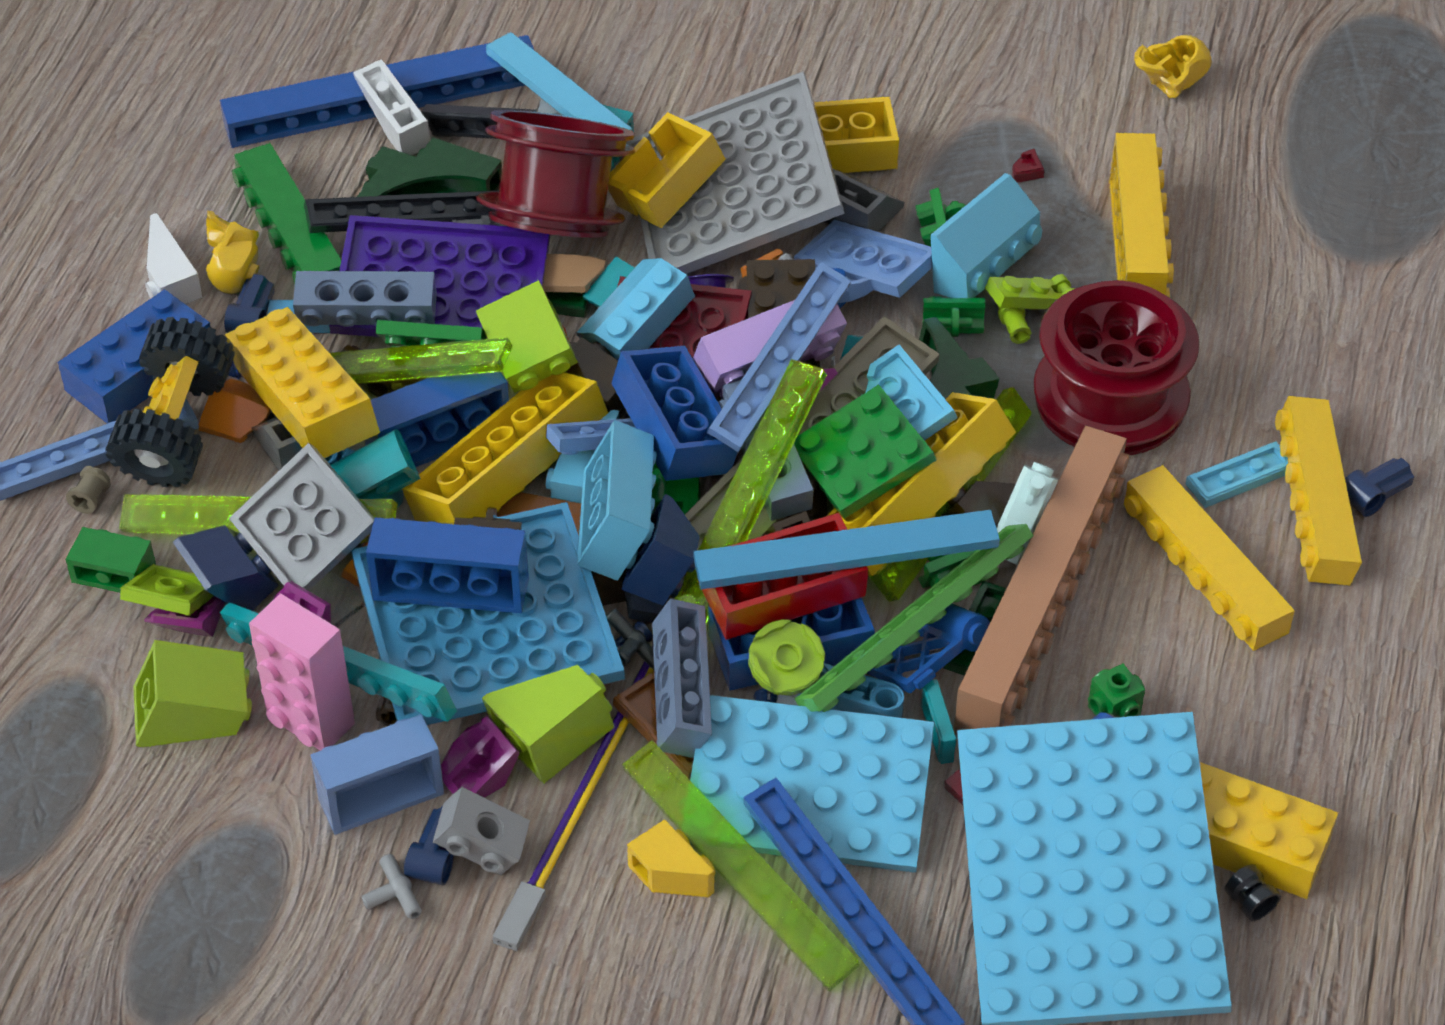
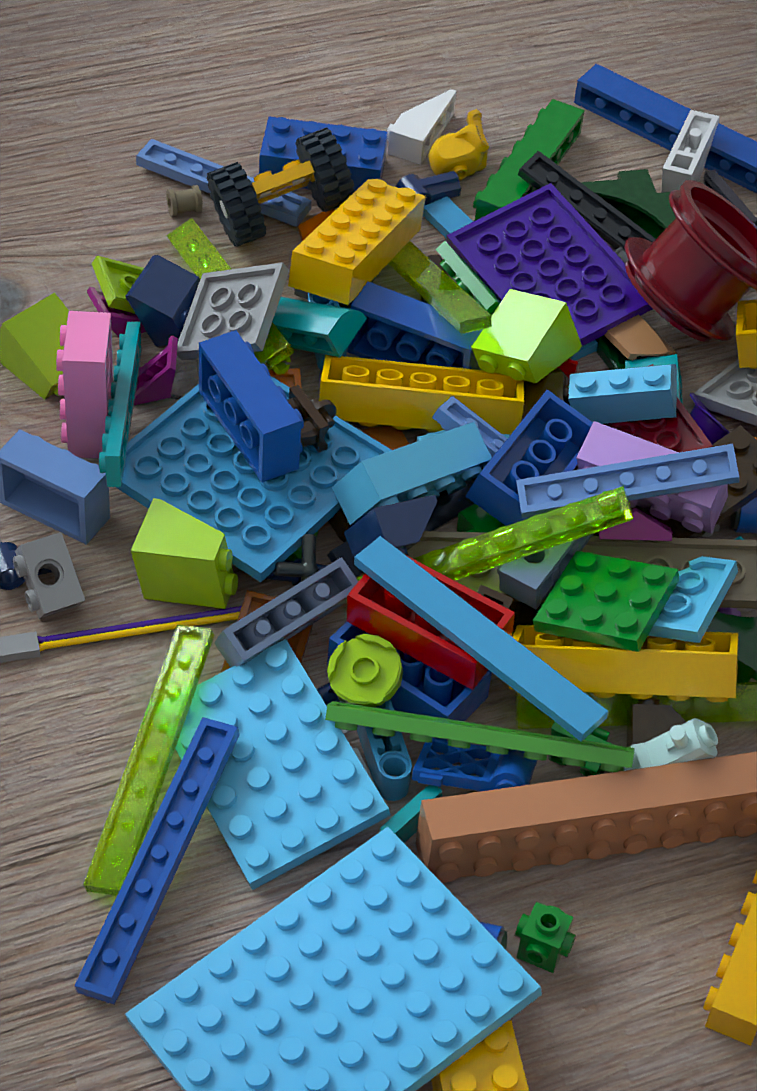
camera: 50 degrees right, 0 degrees up
green brick [65,527,156,593] -> none
sand blue brick [293,271,437,327] -> none
magenta slope [441,716,520,798] -> none
yellow slope [627,819,716,897] -> none

